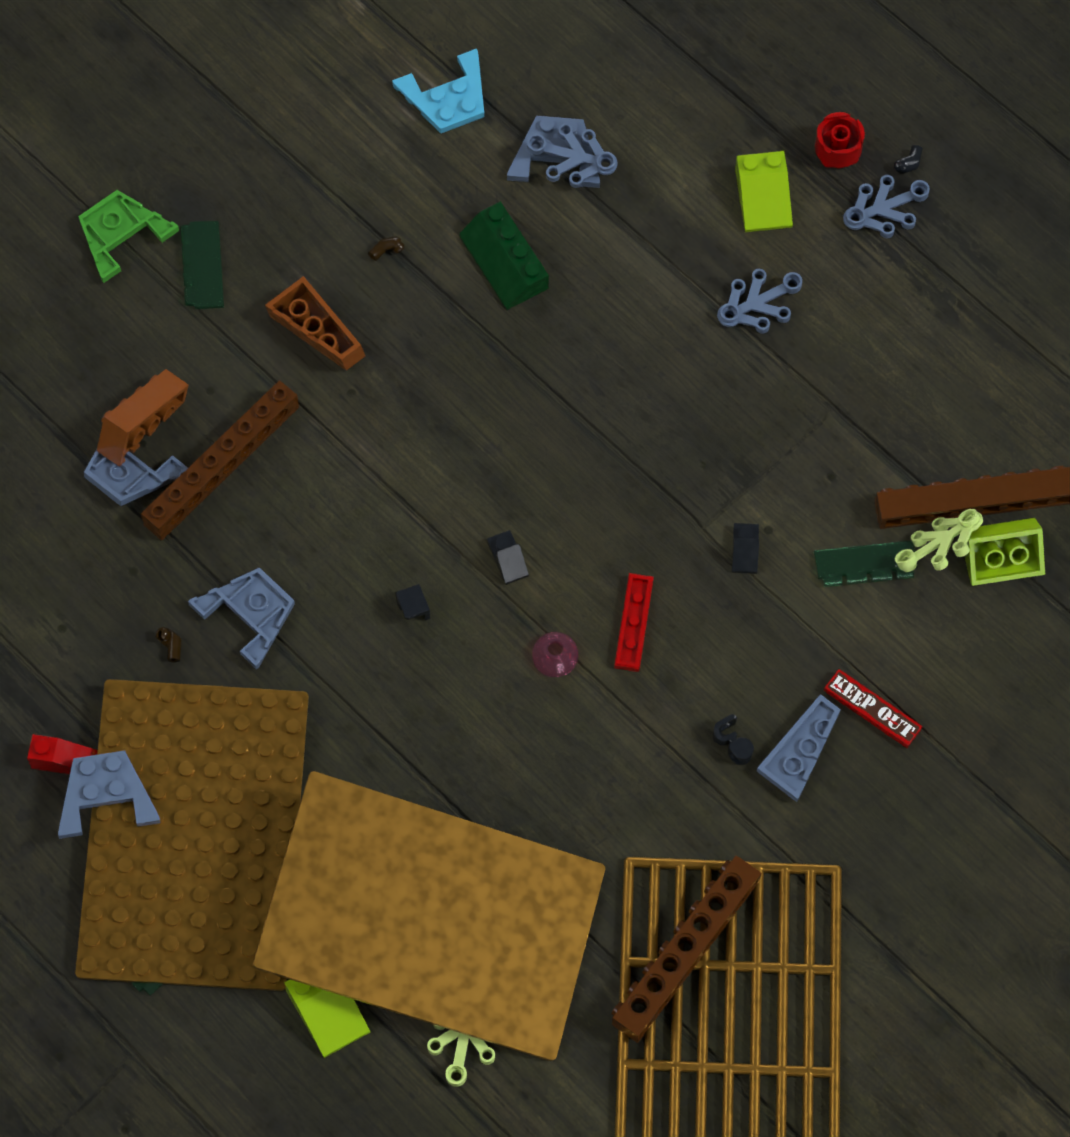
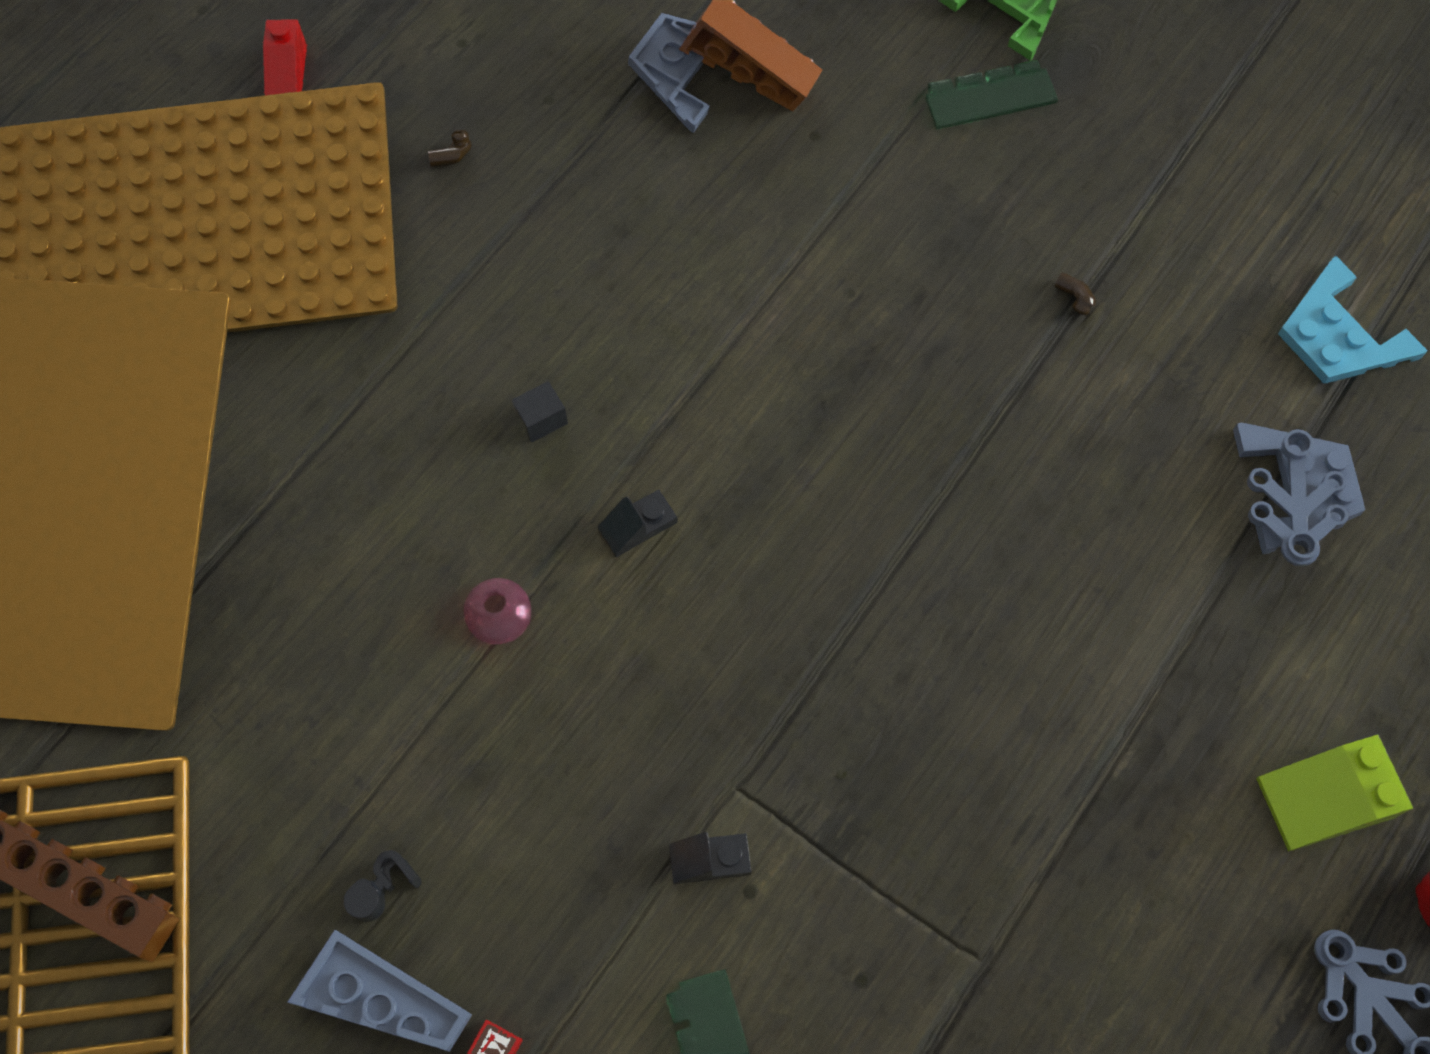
camera: 80 degrees right, 0 degrees up
sand blue wing [58,751,160,839] -> none
reddish brown brick [141,380,299,541] -> none
sand blue wing [188,568,295,669] -> none
dark orange wedge [265,276,365,371] -> none
dark green slope [459,201,549,310] -> none
red tile [614,573,654,672] -> none
sand blue plant [717,269,802,334] -> none

